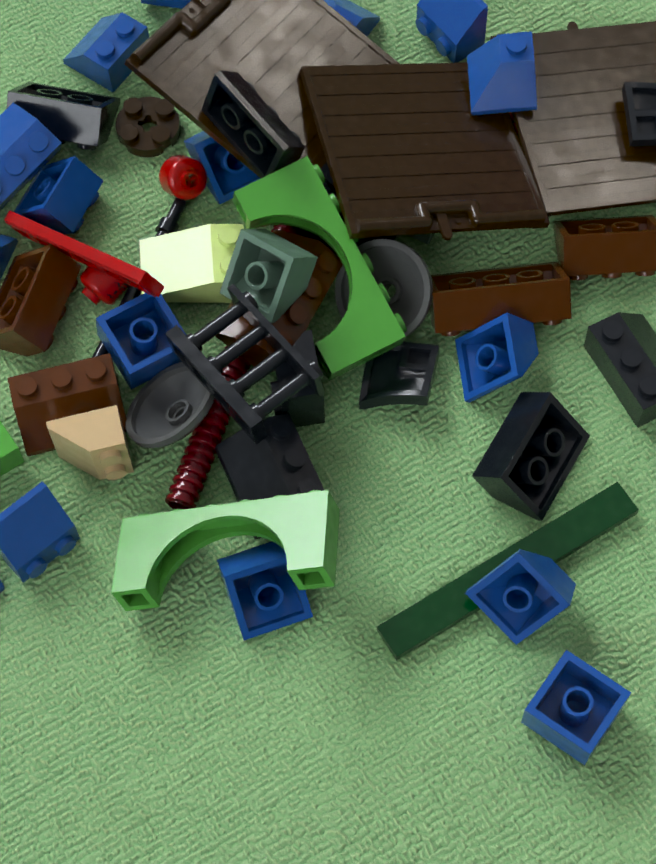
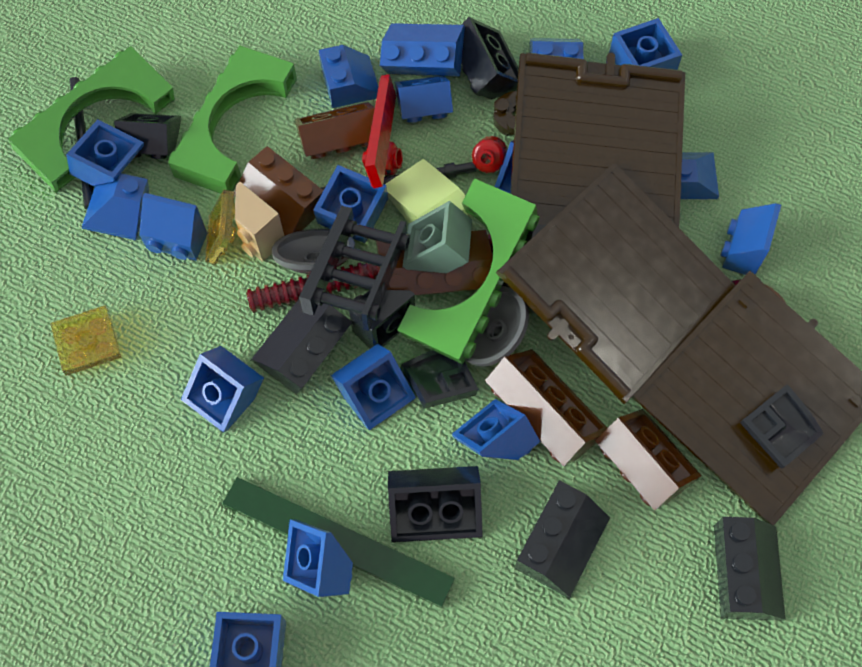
camera: 55 degrees right, 0 degrees up
arch [111,490,340,611] -> none
black slope [201,71,305,178] -> none
blue slope [467,31,537,116] -> none
none -> clear yellow plate [50,305,122,376]
none -> clear yellow plate [205,189,236,264]
none -> blue slope [331,344,416,430]

